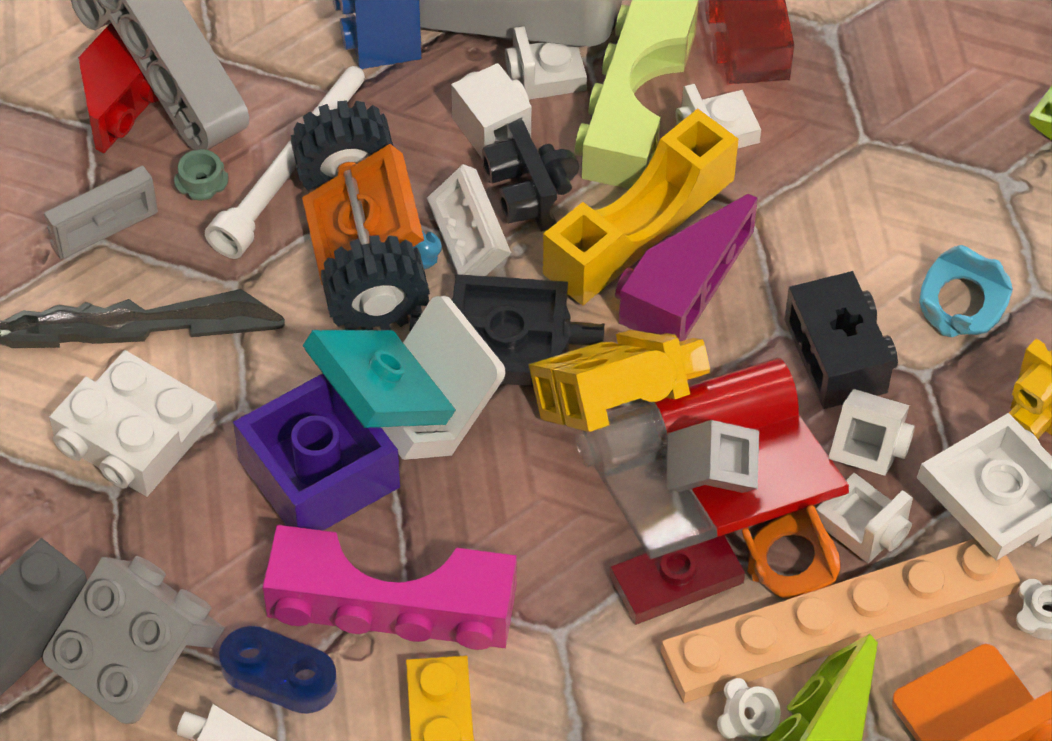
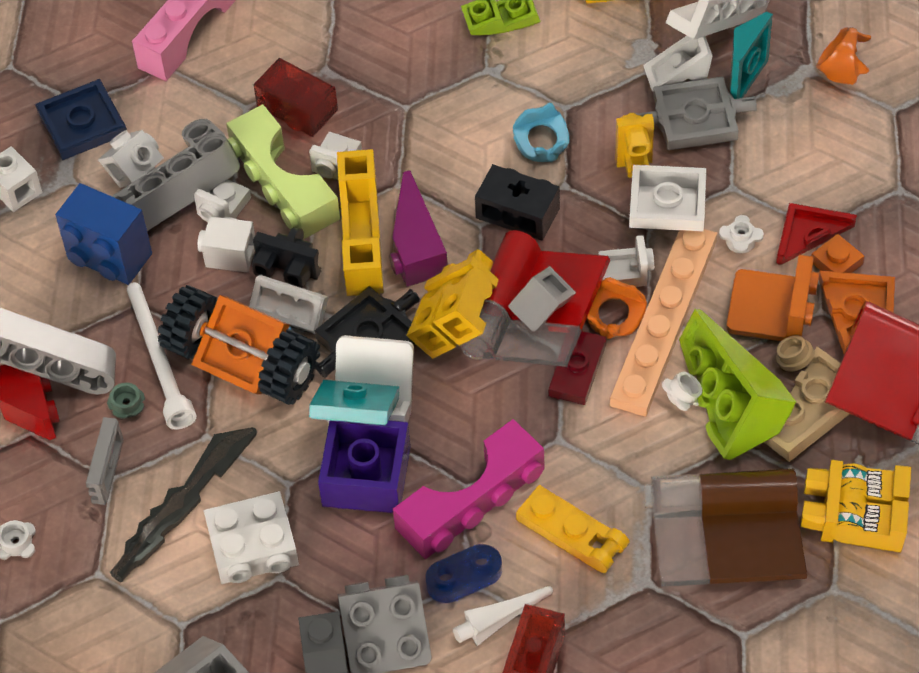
camera: 45 degrees left, 0 degrees up
white brick [828,389,915,476] -> none

